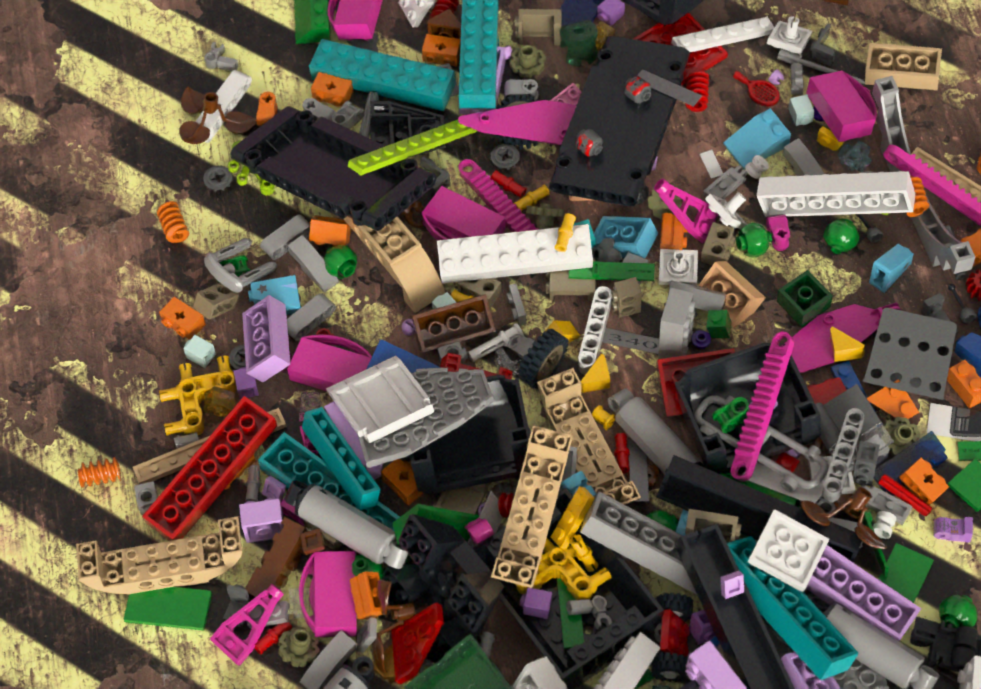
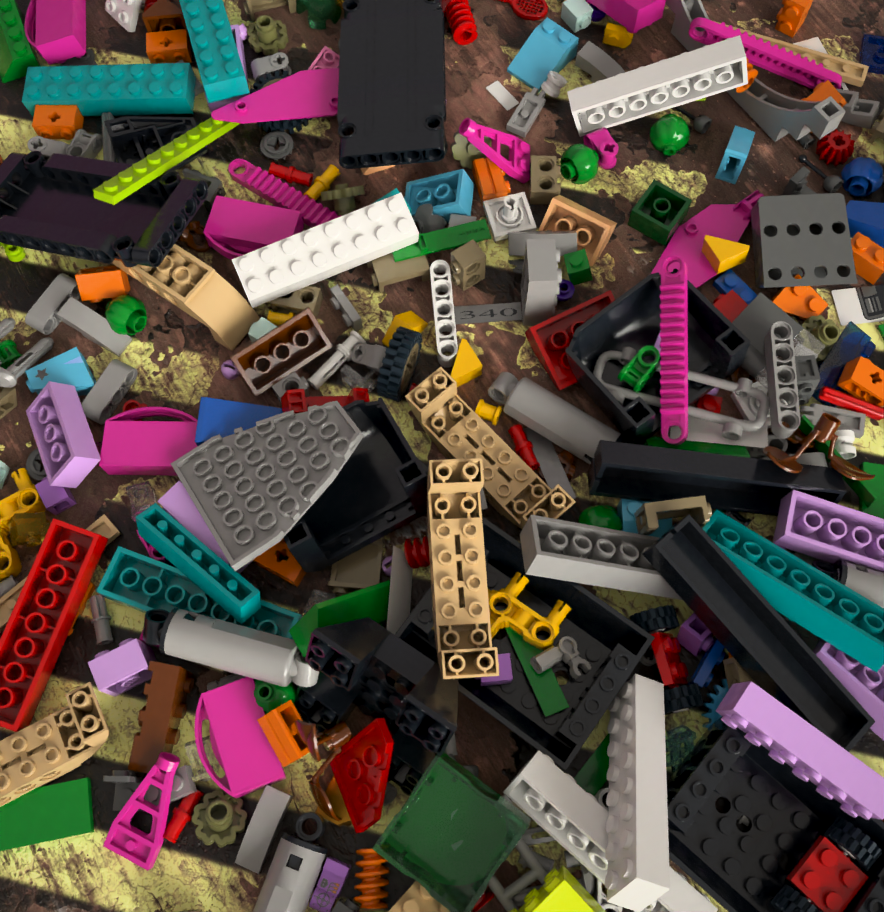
camera: 20 degrees left, 10 degrees up
lavender plate [262,475,286,501] -> none
reddish brown plate [300,528,325,555] -> none
white piece [326,356,434,444] -> none
light grey tile [356,618,377,653] -> none
dark pink piece [465,518,494,545] -> none
yellow plate [551,486,595,549] -> none
yellow pin [555,213,576,252] -> none
medium azure wheel [561,471,597,497] -> none
yellow pin [569,535,598,572] -> none
dark grey head [575,129,603,156] -> none
dark grey head [624,76,651,104] -> none
flat silver sticker [637,69,702,107] -> none
white plate [705,192,747,229] -> none
lavender plate [720,571,744,599] -> none
white plate [747,509,829,592] -> none
clear light blue piece [838,140,872,172] -> none

